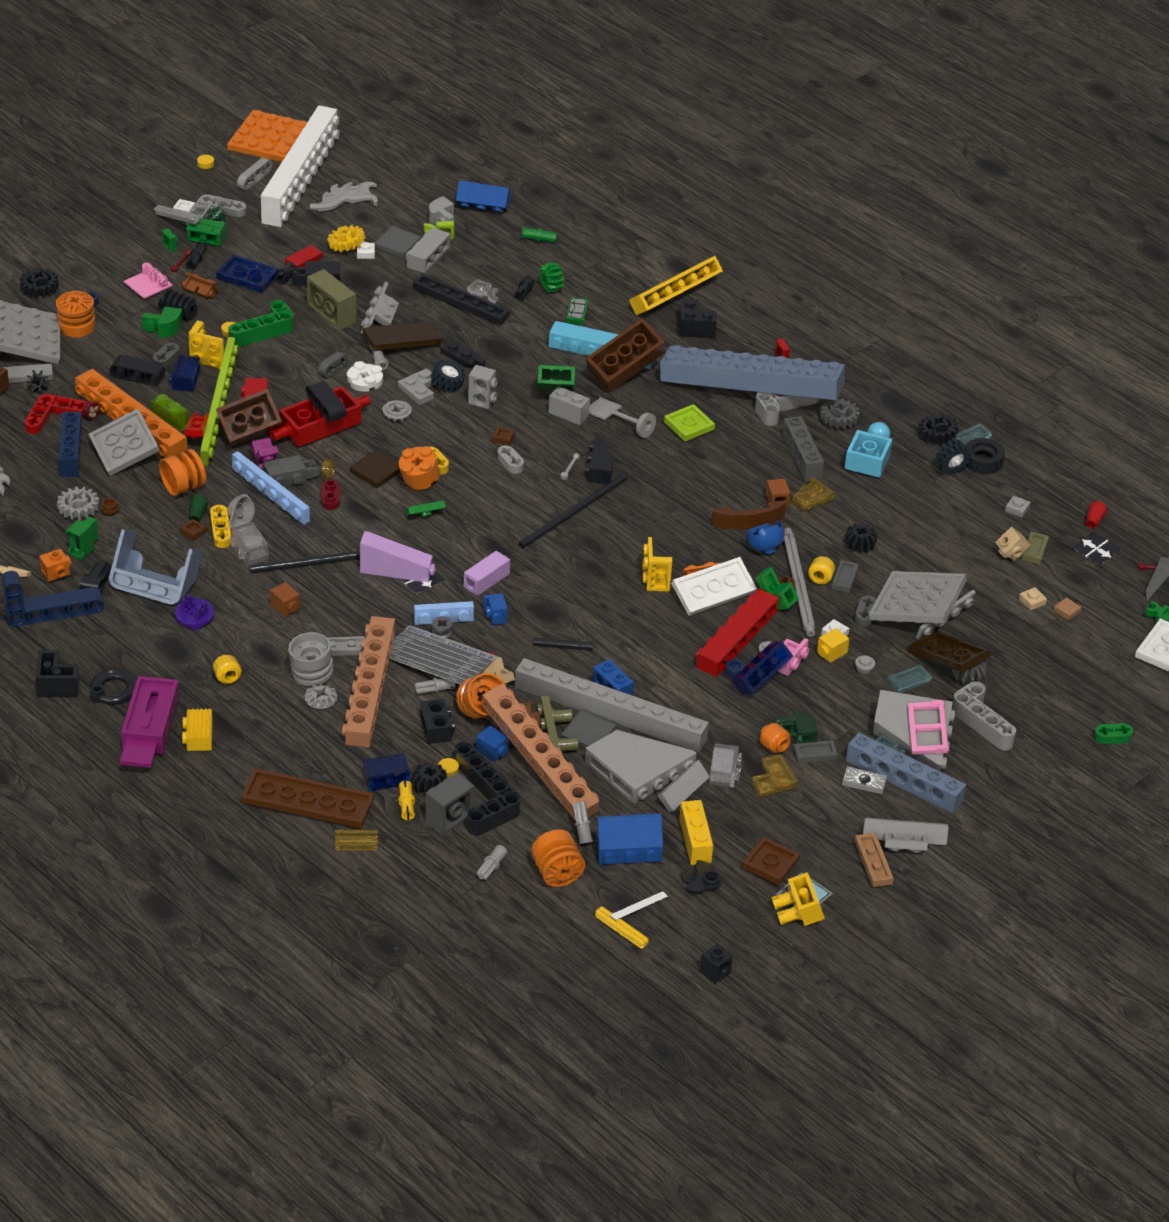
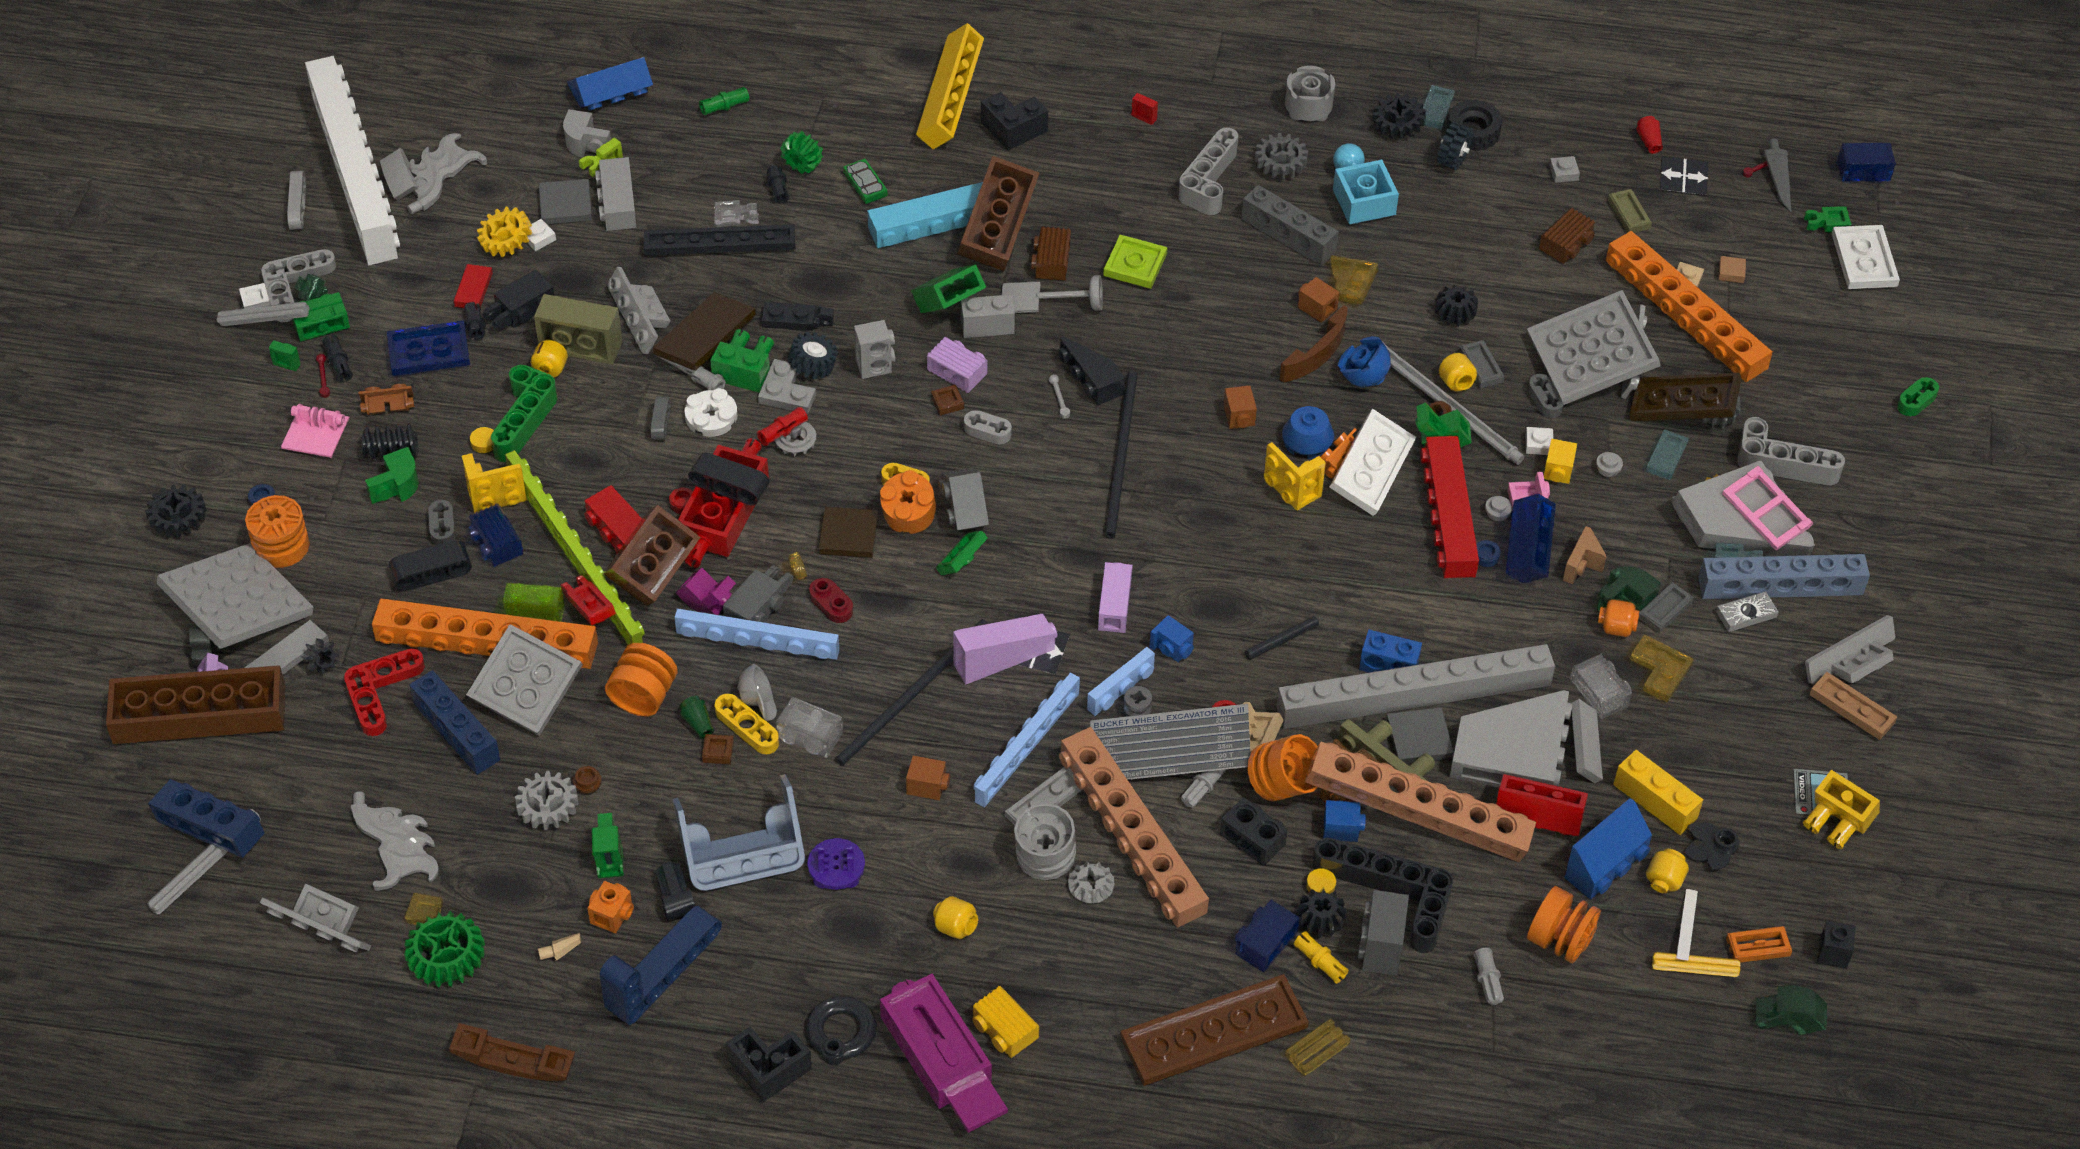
camera: 35 degrees left, 10 degrees up
dark red tile [82,400,100,420] -> none
yellow tile [197,155,214,169] -> none
orange plate [227,110,307,162] -> none
light grey axle [573,801,593,844] -> none
sand blue brick [660,345,845,400] -> none
reddish brown plate [742,836,800,885] -> none
tan brick [995,527,1031,561] -> none
none -> light grey slope [380,148,419,200]
none -> yellow head [530,340,568,378]
none -> green brick [711,329,774,393]
none -> red pin [757,407,808,446]
none -> lavender brick [927,337,987,393]
none -> brick [938,467,989,530]
none -> light blue plate [974,673,1080,808]
none -> reddish brown brick [1031,226,1071,280]
none -> dark orange brick [1223,385,1257,429]
none -> blue cone [1282,406,1334,459]
none -> light grey brick [1285,66,1335,121]
none -> red brick [1496,774,1588,836]
none -> reddish brown brick [1539,208,1595,264]
none -> medium nougat slope [1563,526,1606,584]
none -> orange brick [1605,231,1773,382]
none -> yellow head [1646,849,1689,894]
none -> orange tile [1726,926,1792,963]
none -> clear green brick [1756,985,1827,1035]

